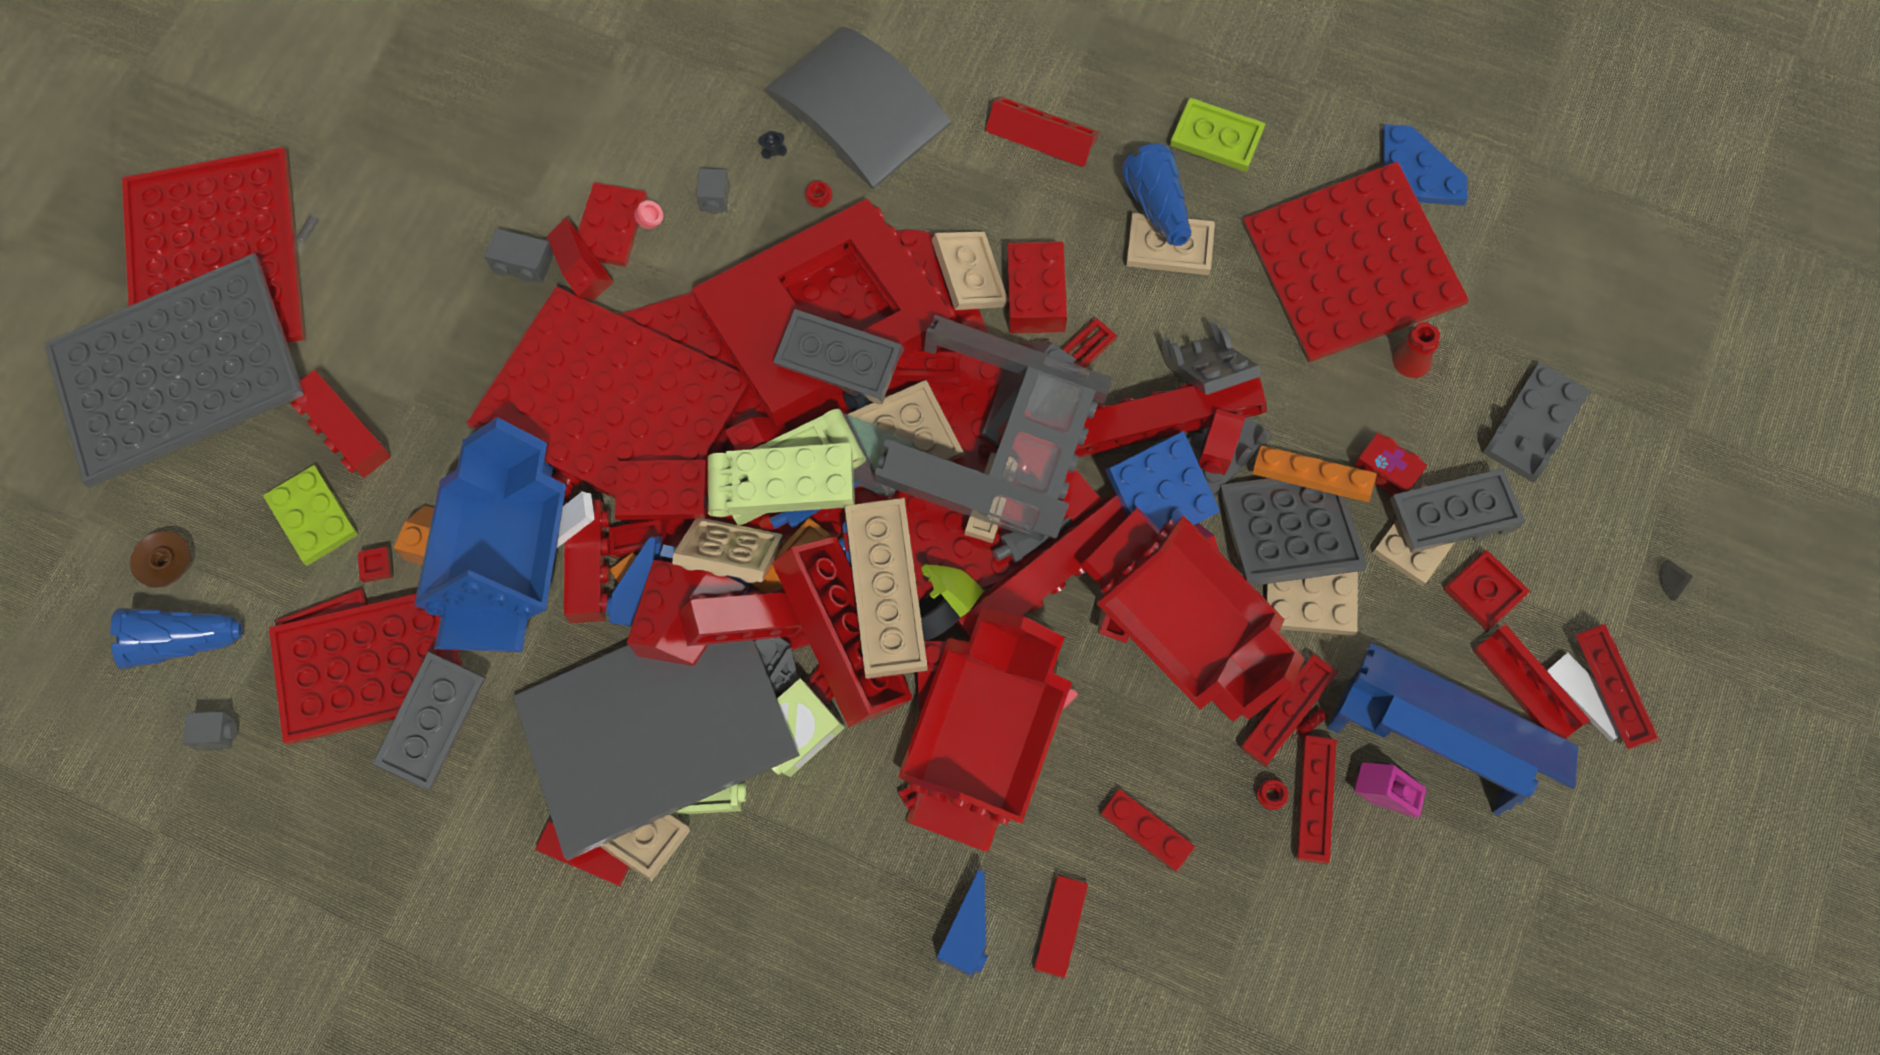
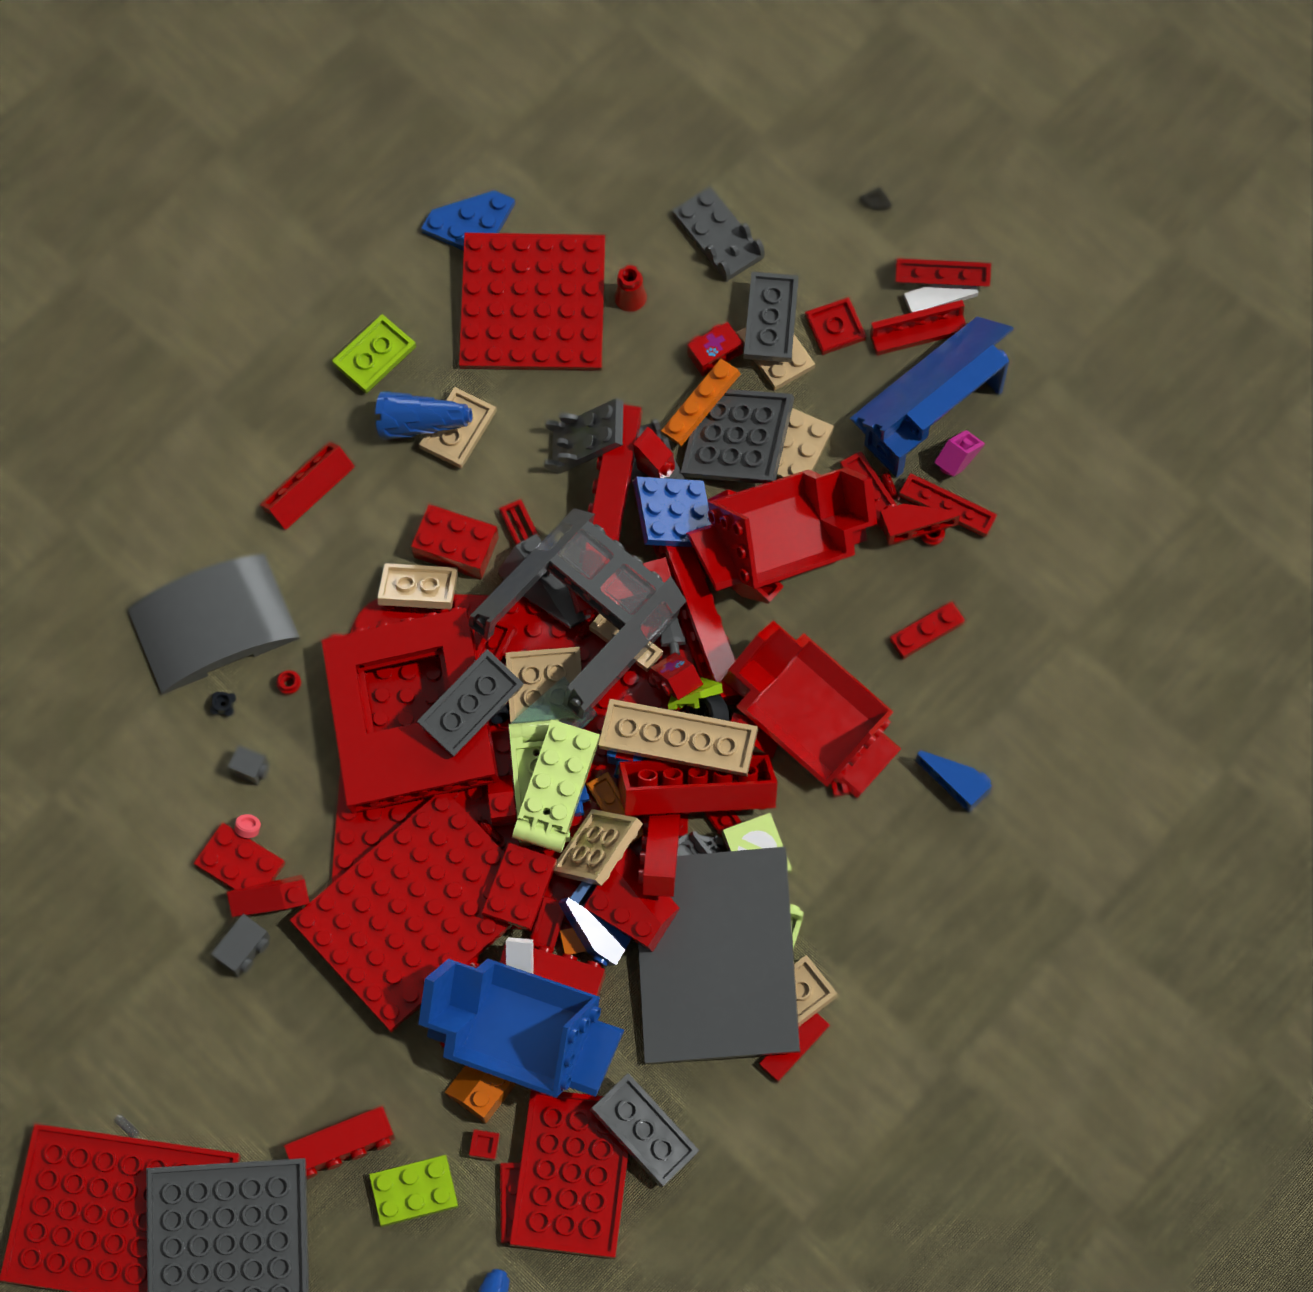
camera: 70 degrees left, 0 degrees up
red tile [1034,876,1088,979] -> none
none -> red brick [650,652,704,700]
none -> red slope [879,504,960,545]

